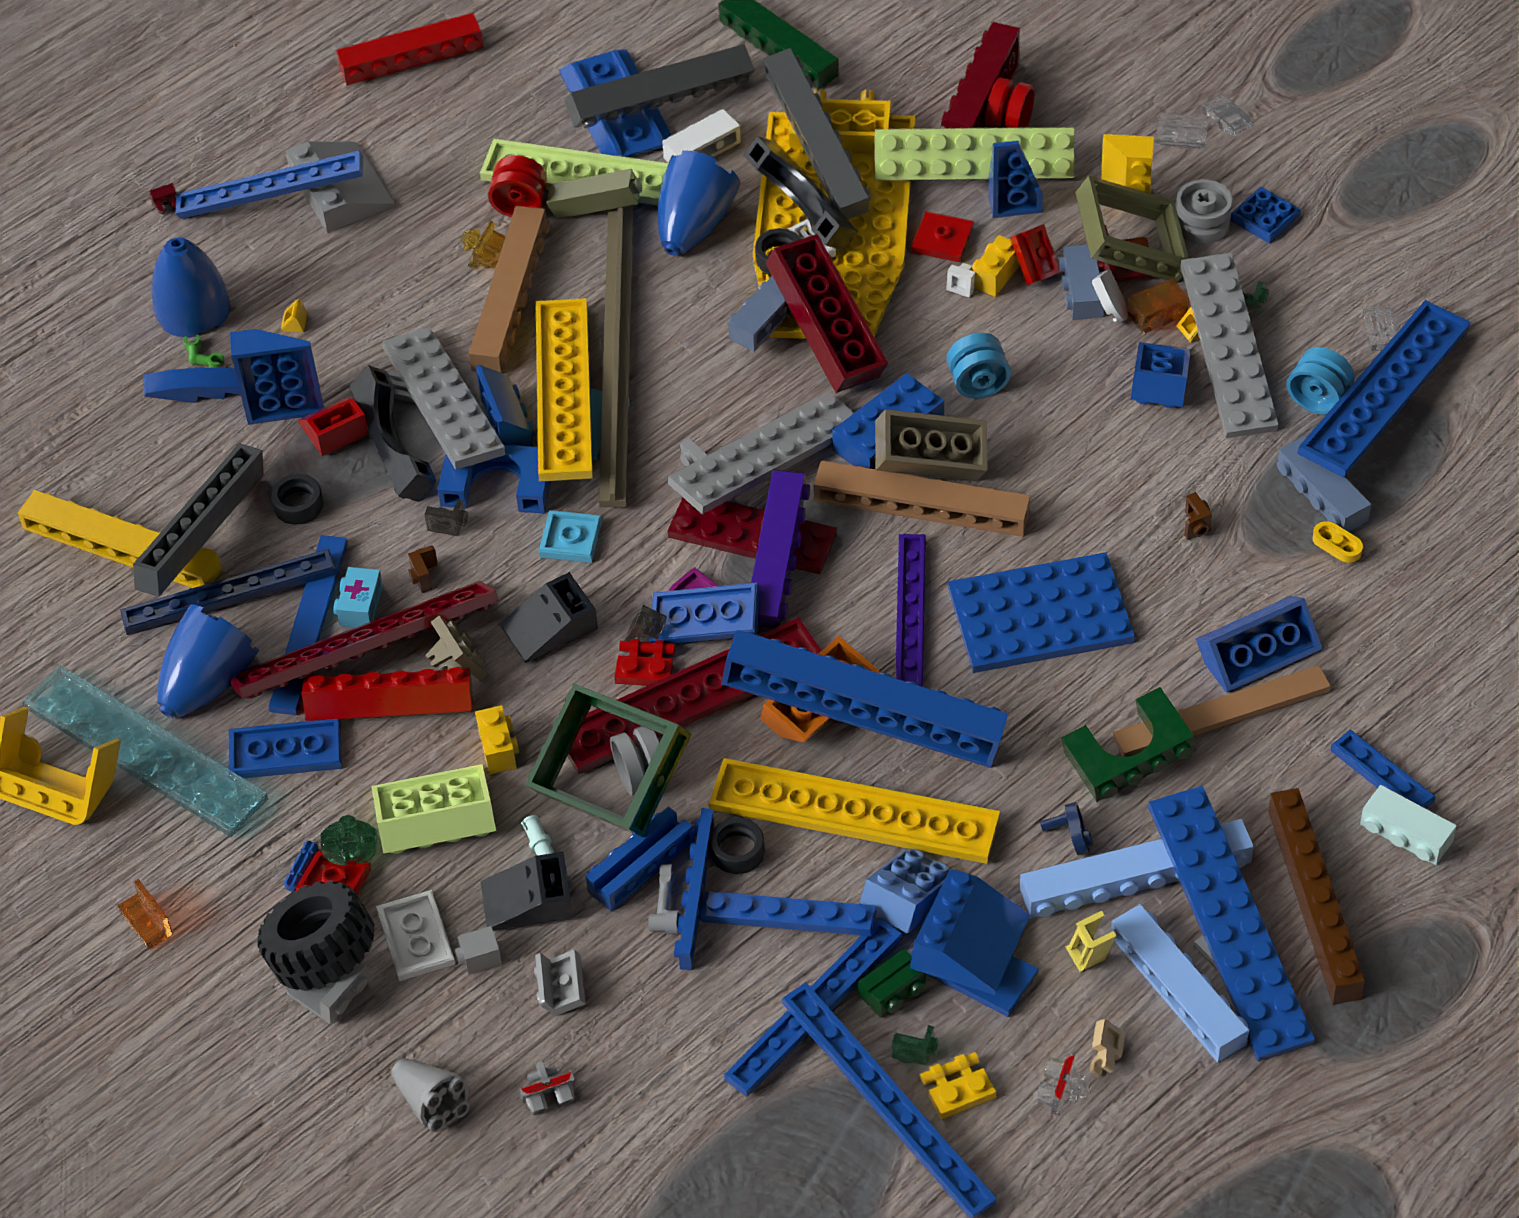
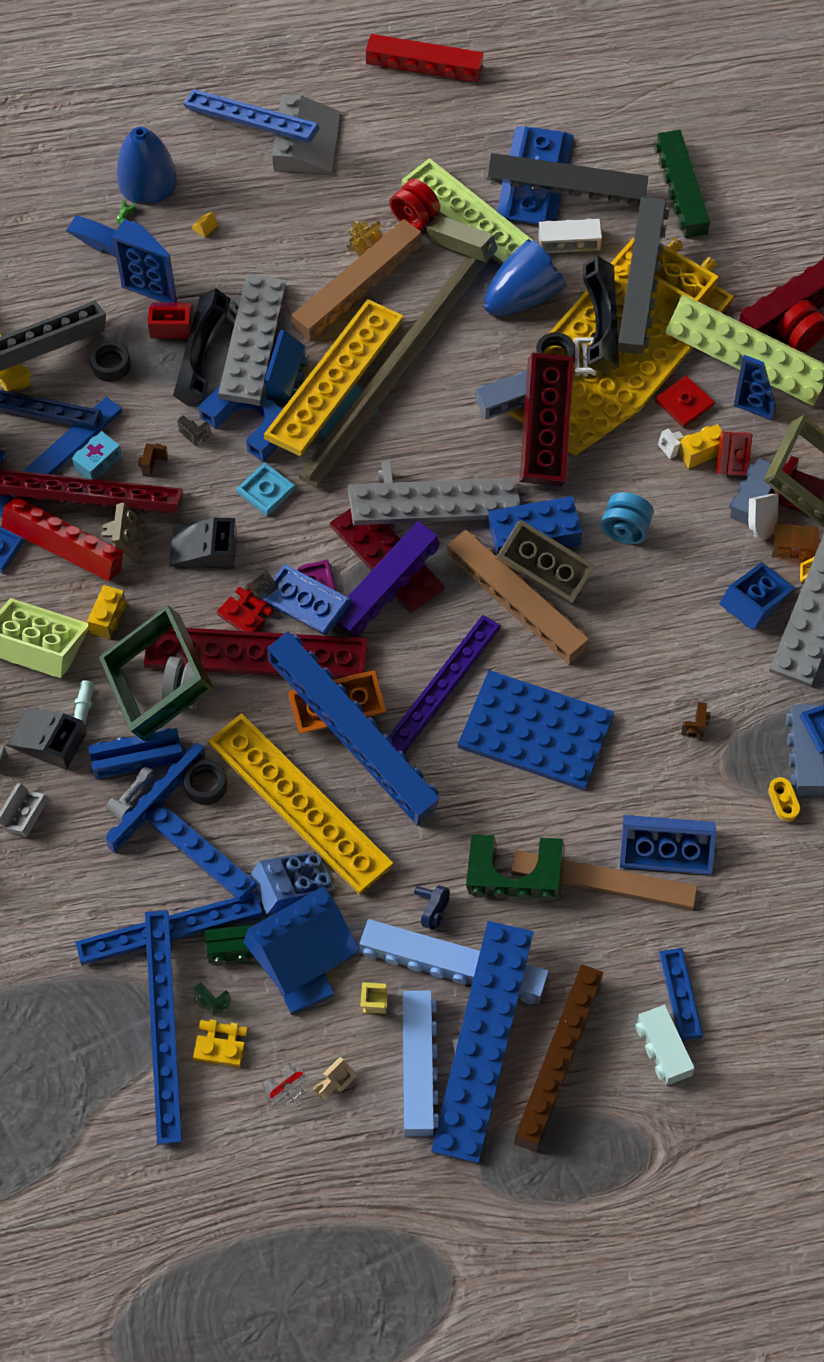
camera: 30 degrees right, 10 degrees up
dark red tile [149,183,176,214] -> none

